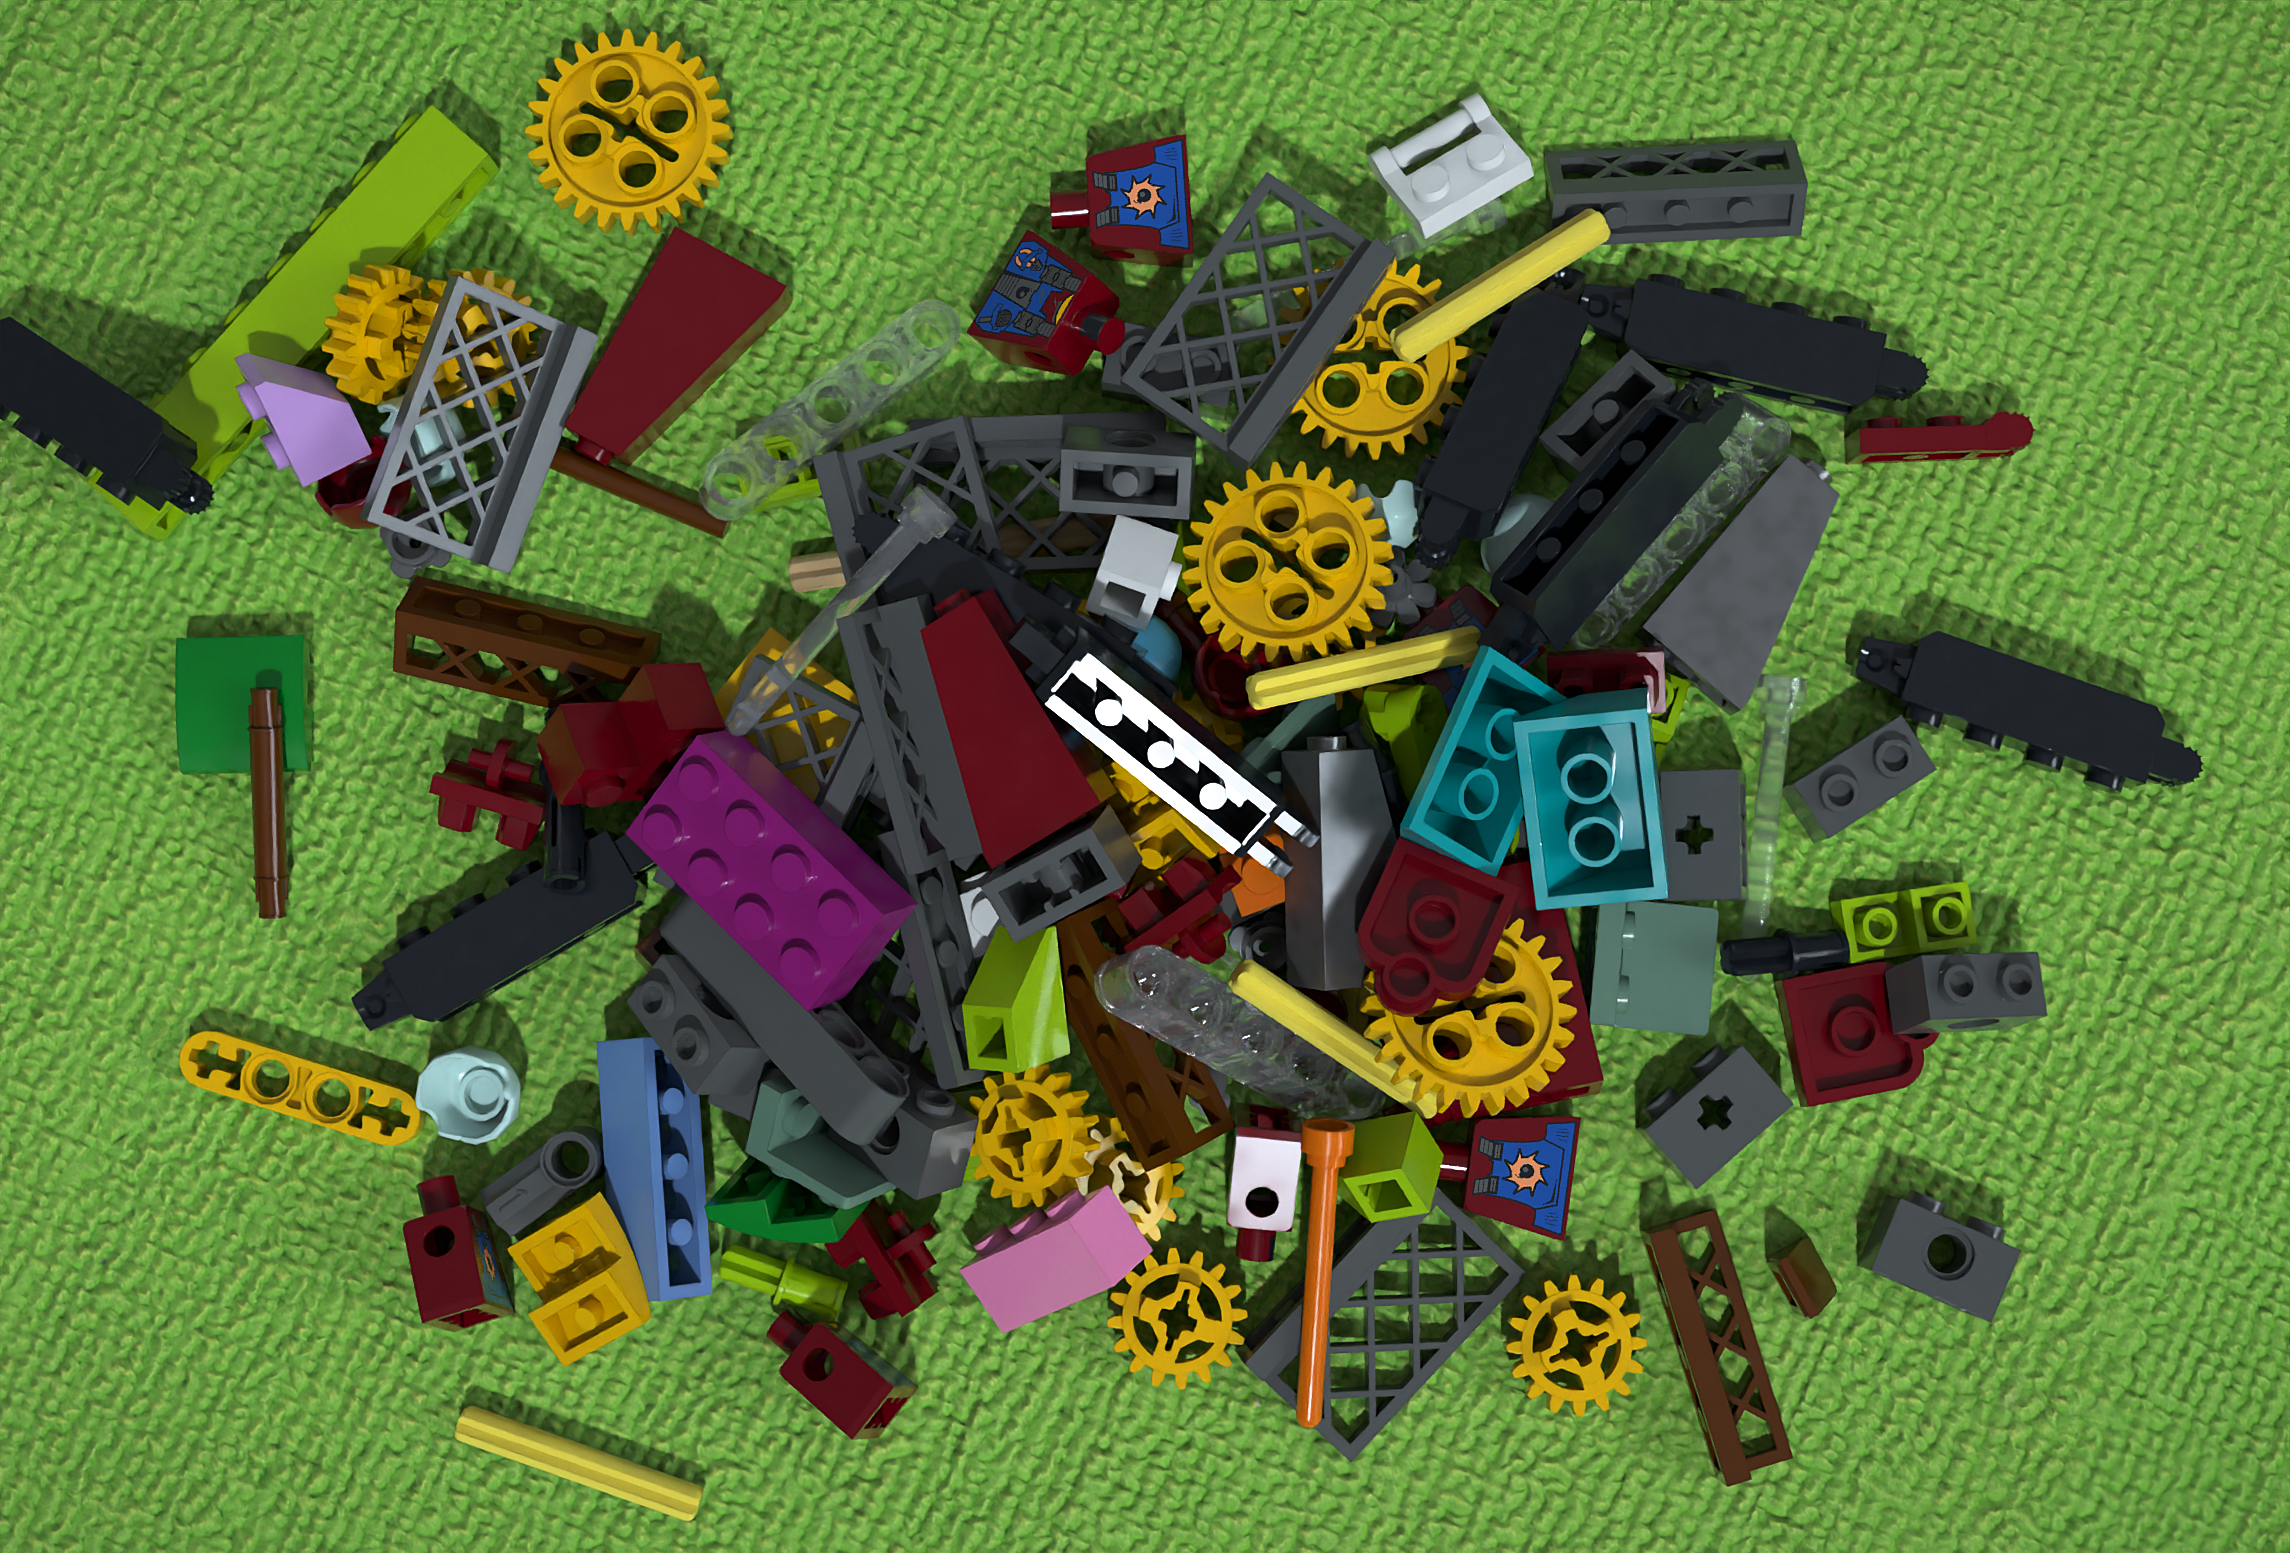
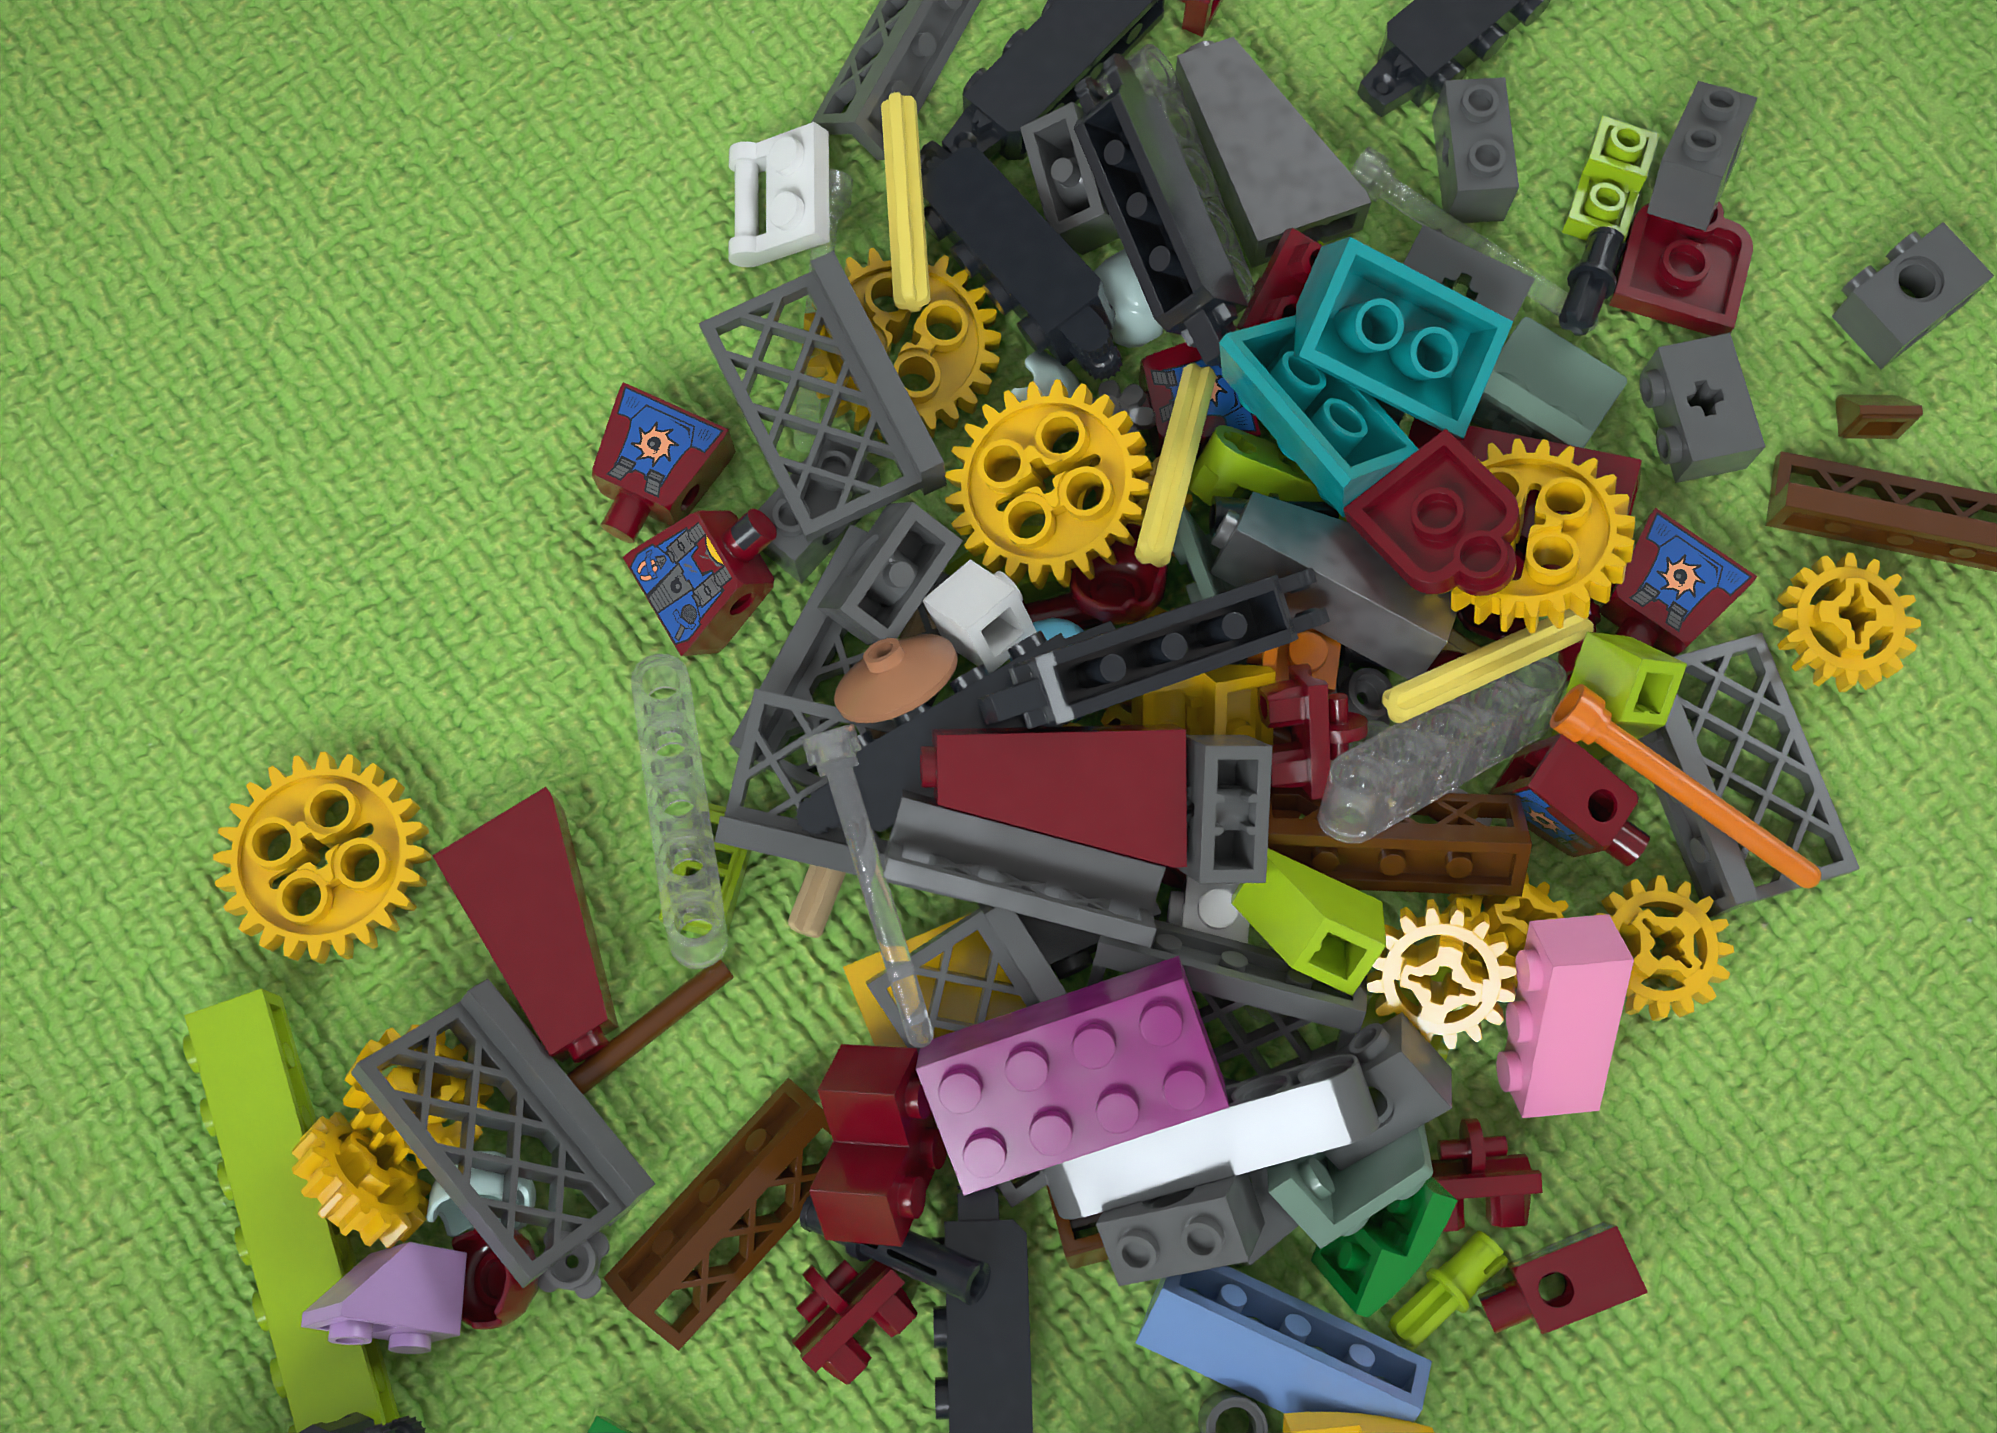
camera: 60 degrees left, 10 degrees down
none -> nougat dish [834,634,958,723]

